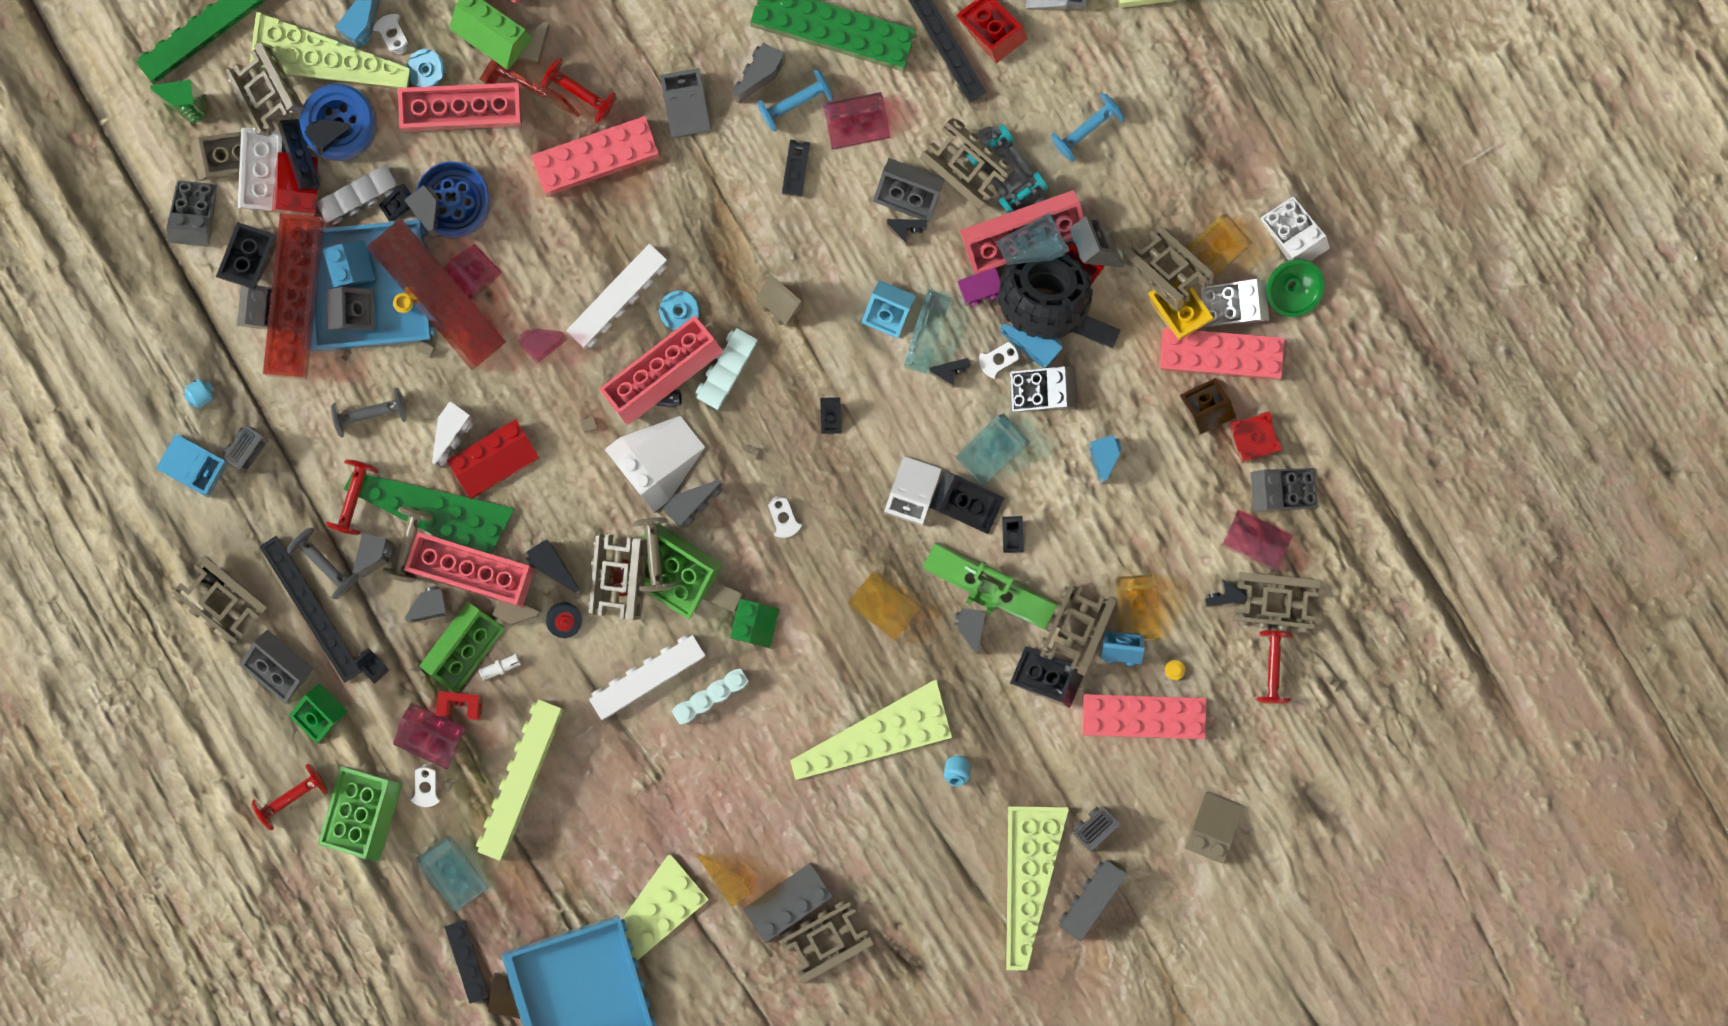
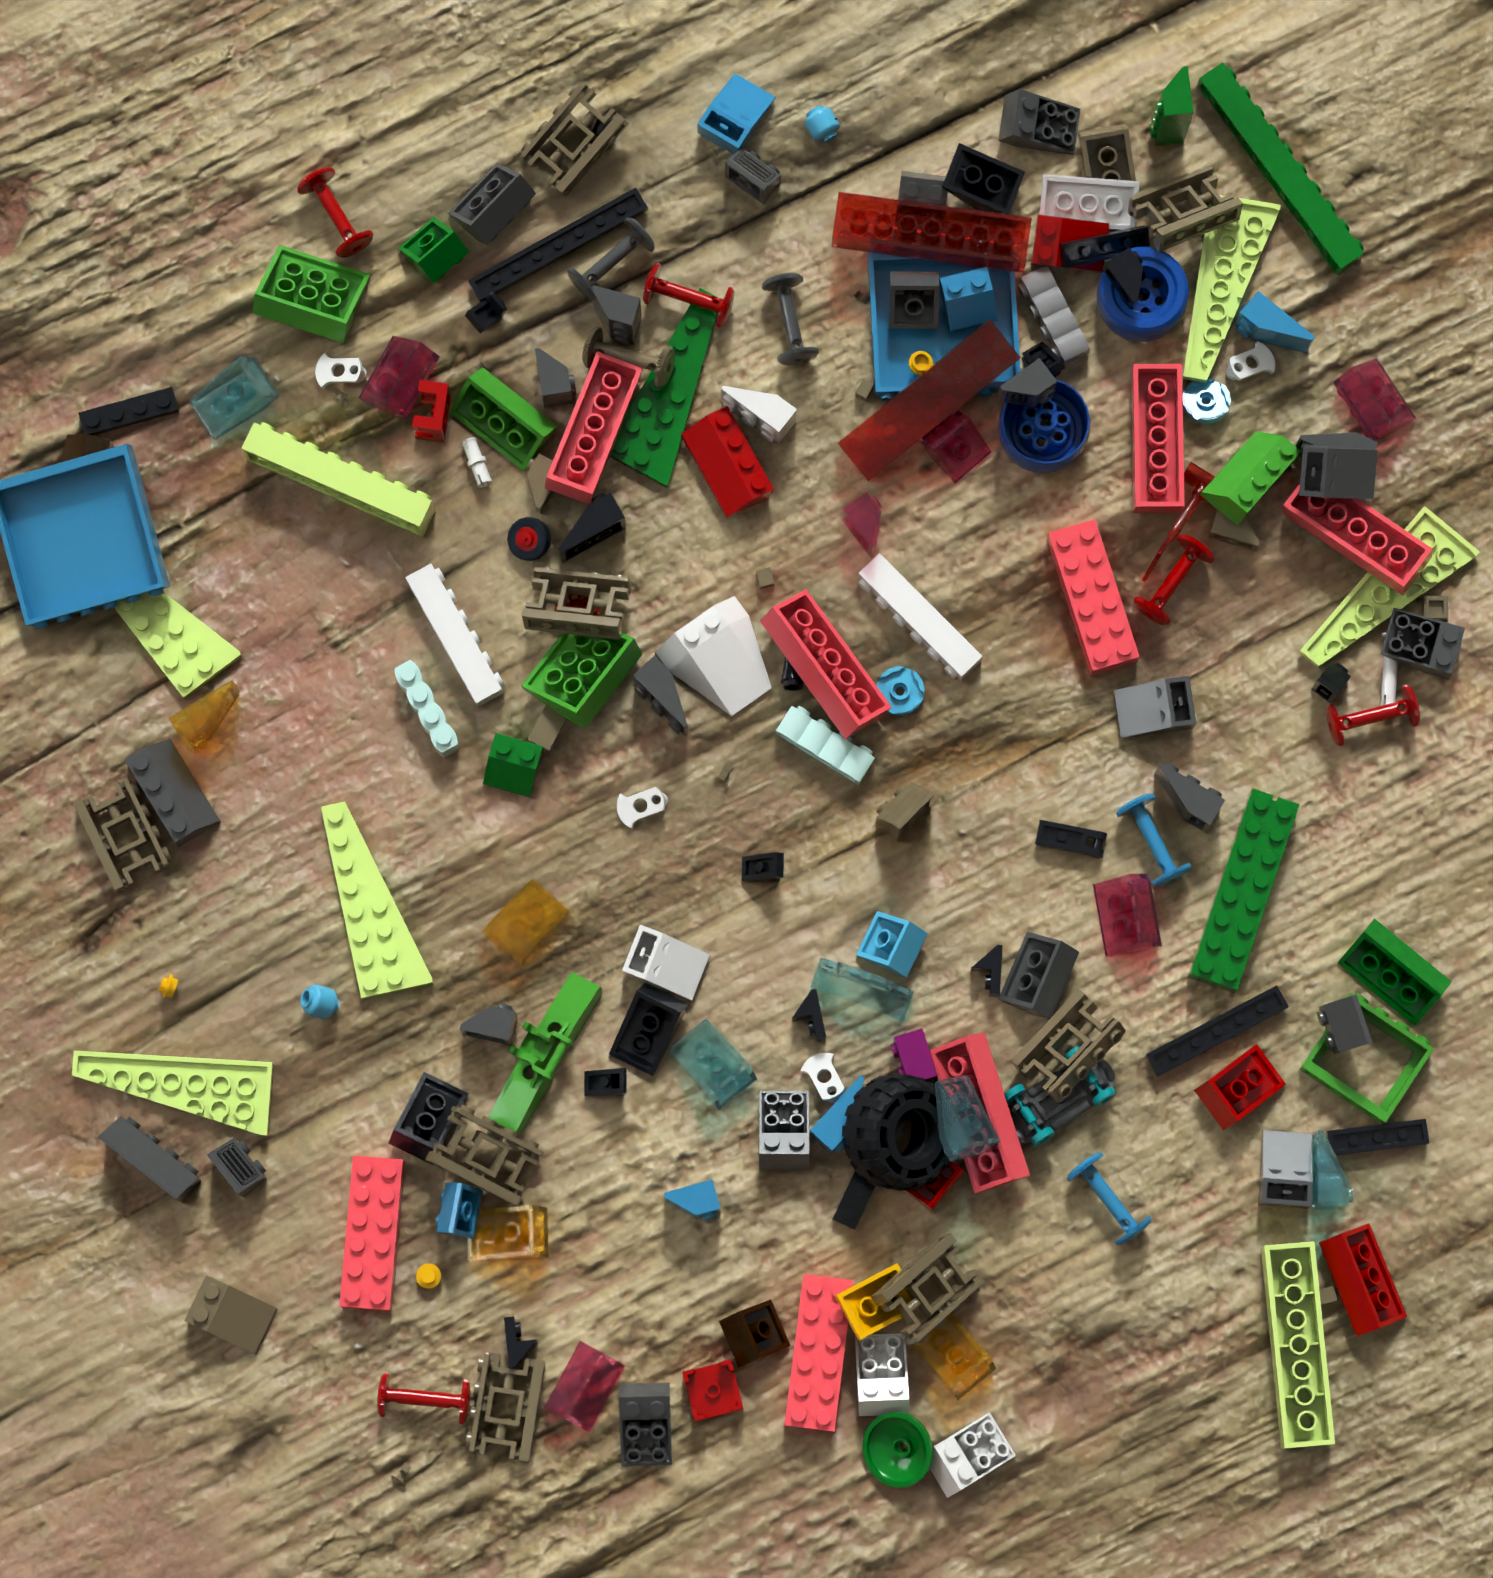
camera: 90 degrees right, 5 degrees down
dark tan hose [632,517,675,592] -> none
dark grey slope [1070,216,1124,268] -> none
none -> yellow plate [158,974,178,998]

